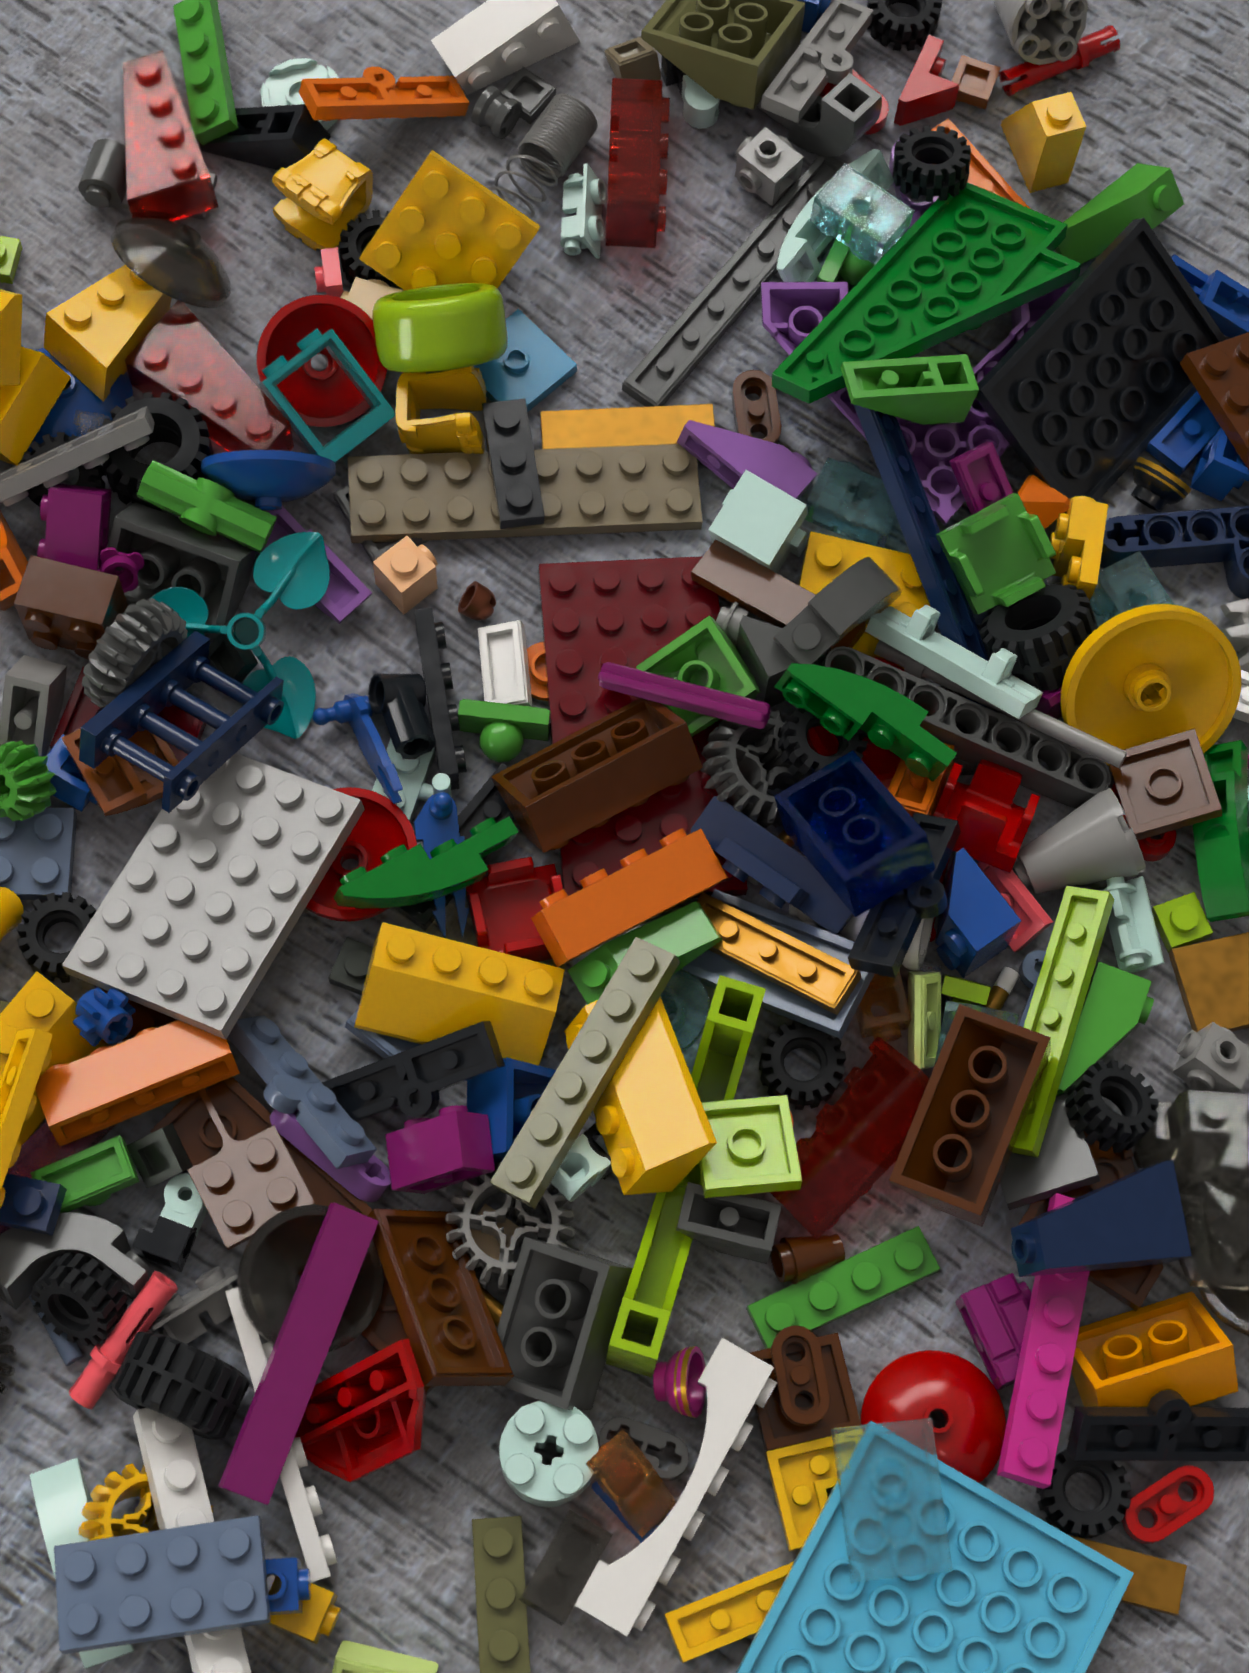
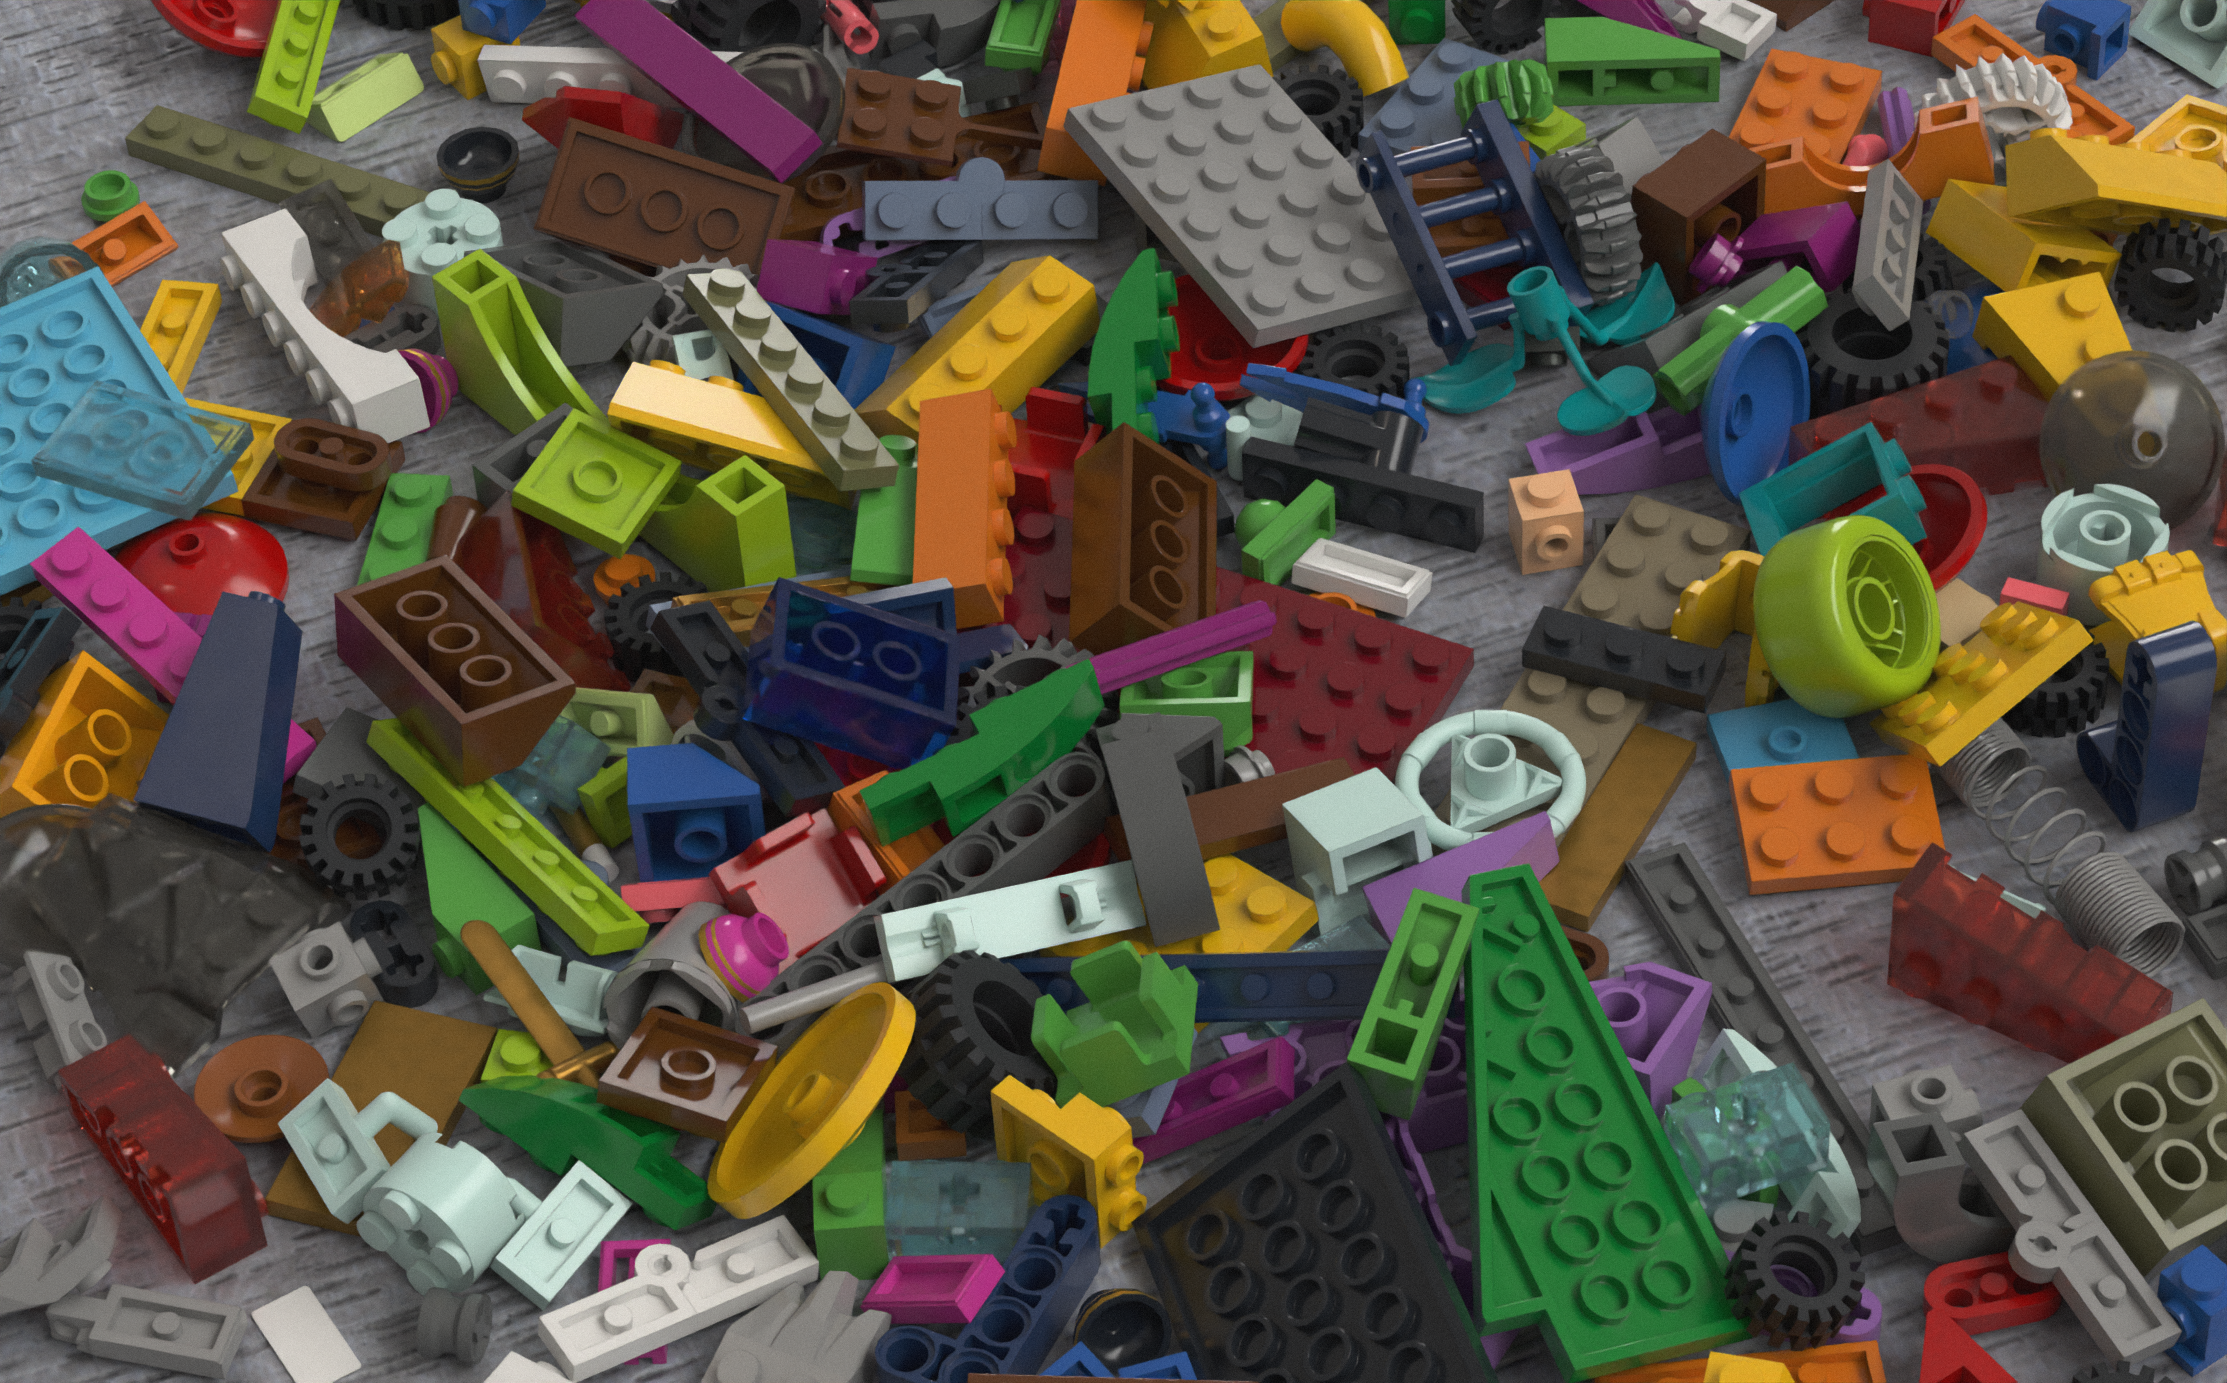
camera: 130 degrees right, 25 degrees down
blue gear [73,987,135,1047] -> none
copper hinge [458,581,496,621] -> none
orange slope [1017,475,1070,530] -> none
none -> black beam [350,900,439,1008]
none -> black piece [436,127,519,204]
none -> pearl gold sword [460,920,620,1089]
none -> dark pink piece [698,913,789,1003]
none -> dark pink tile [860,1254,1005,1324]
none -> black tyre [1300,324,1410,399]
none -> light aqua piece [1395,710,1586,851]
none -> orange plate [1728,754,1948,895]
none -> light aqua brick [2036,484,2170,626]
none -> dark blue beam [2076,620,2217,832]

